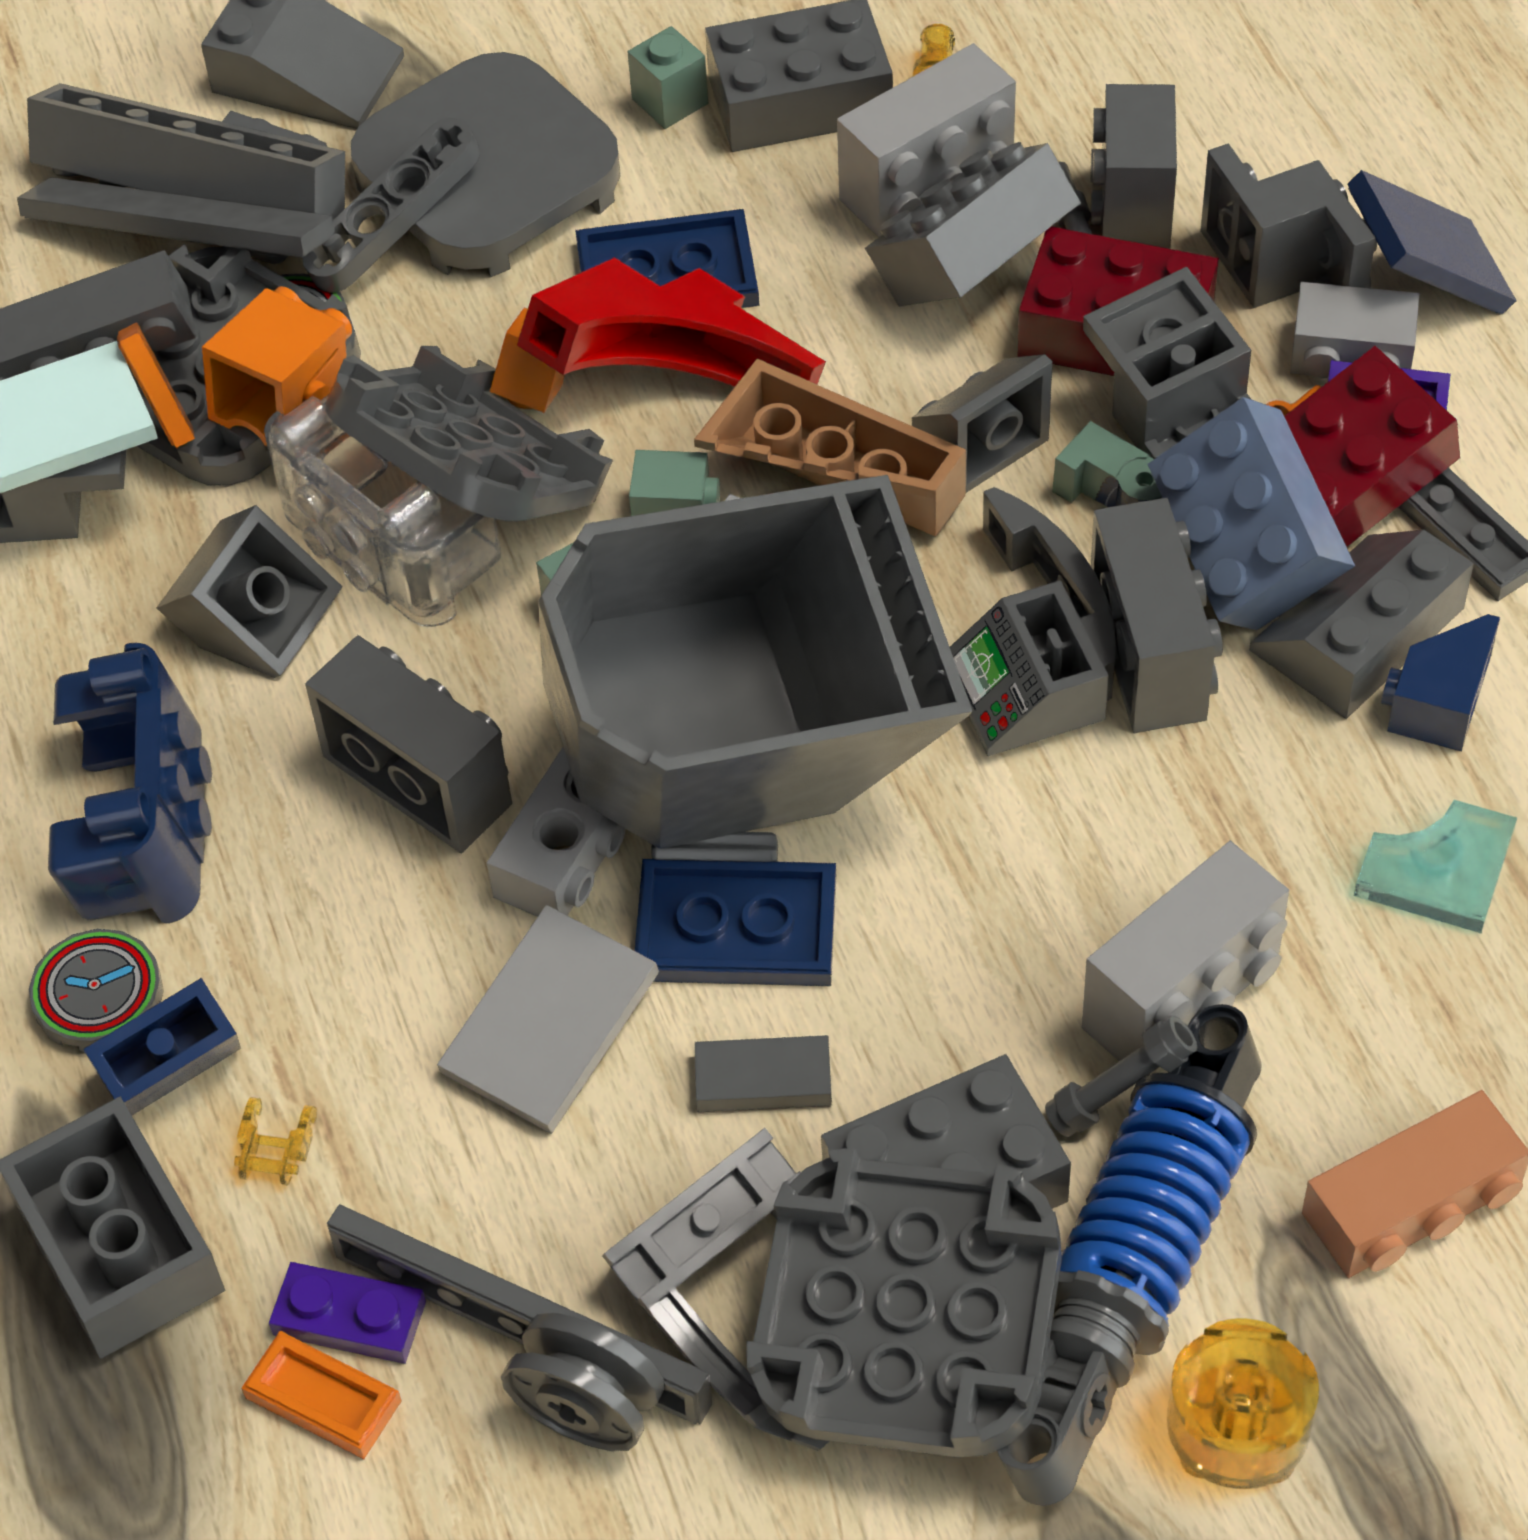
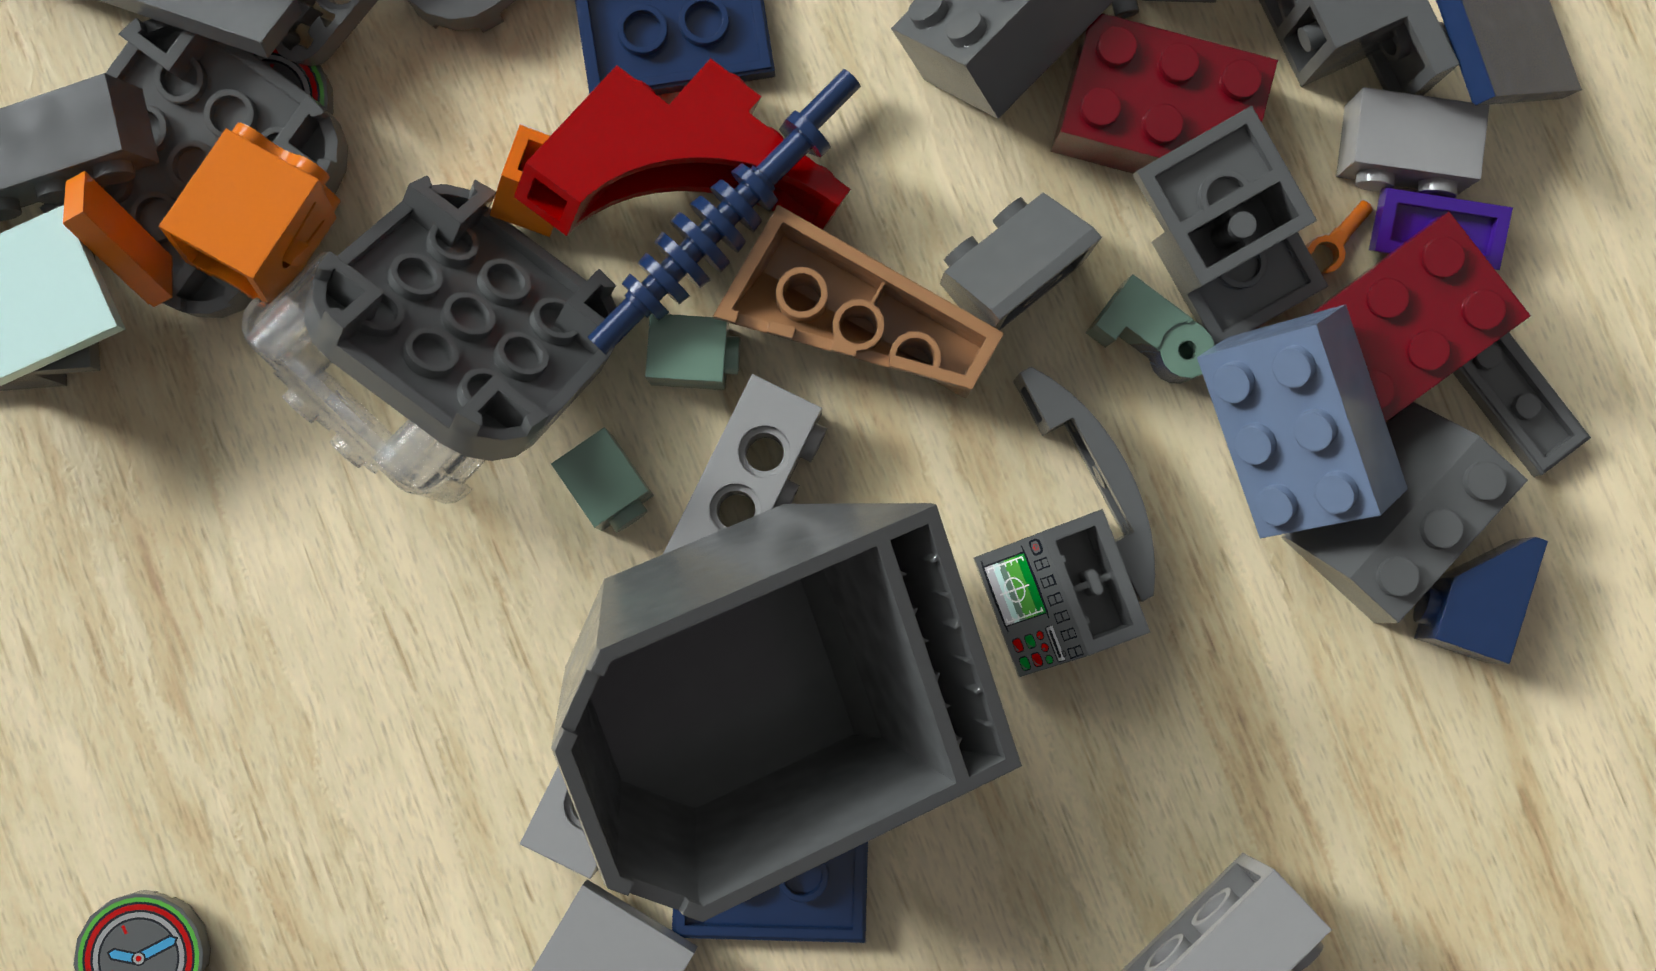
camera: 10 degrees left, 30 degrees up
dark blue container [48,643,212,923] -> none
dark grey slope [156,505,343,678] -> none
dark grey brick [305,635,513,854] -> none
dark grey brick [1090,497,1223,733] -> none
clear light blue tile [1354,800,1517,933] -> none
none -> dark blue piece [587,69,861,355]

